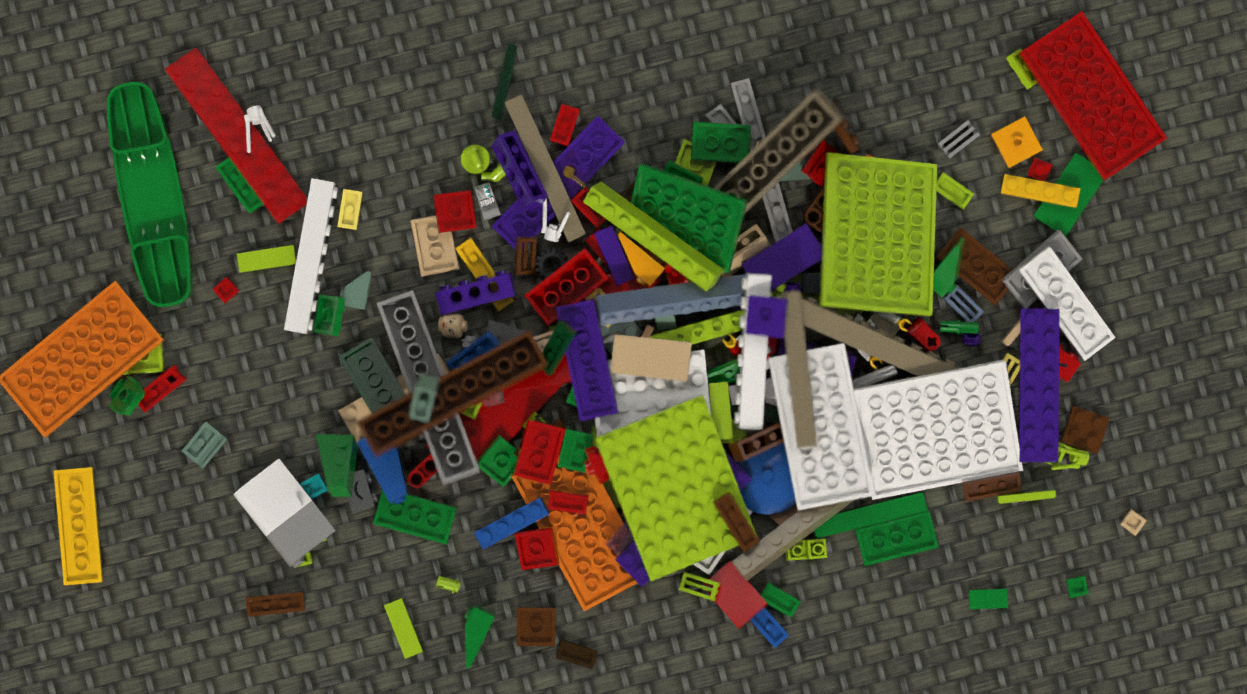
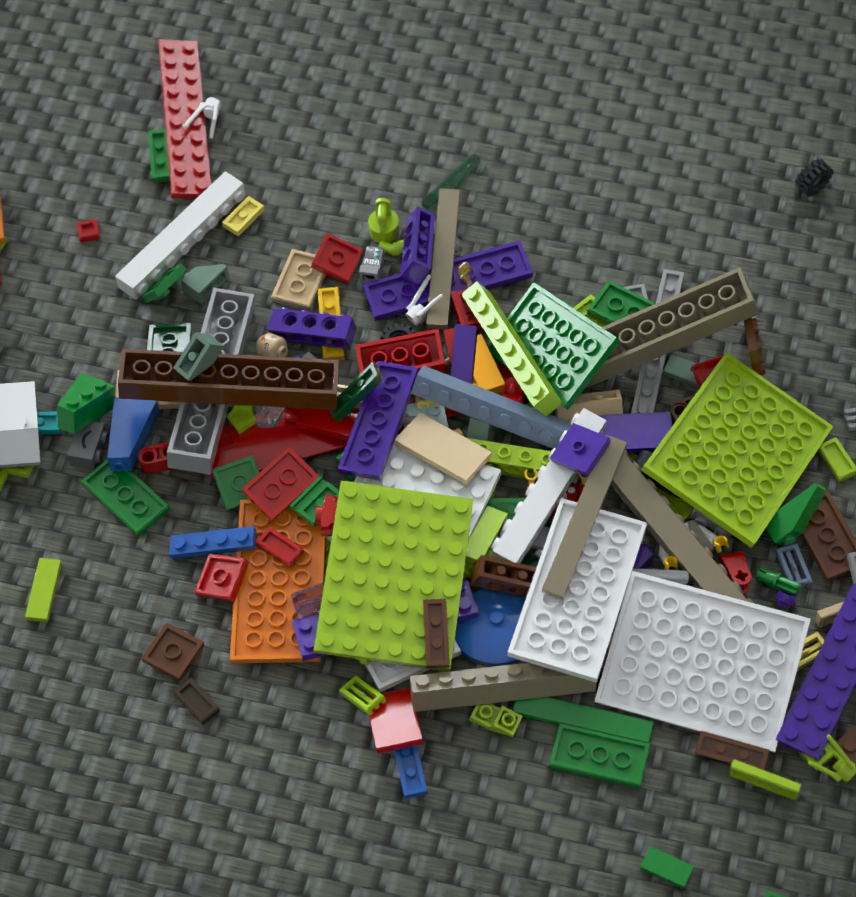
camera: 30 degrees right, 30 degrees down
green piece [107,82,193,307] -> none
lime tile [237,245,296,273] -> none
lime pin [436,575,461,594] -> none
green slope [464,604,496,669] -> none
reddish brown tile [514,236,537,275] -> none
red plate [550,104,580,146] -> none
green tile [760,582,801,618] -> none

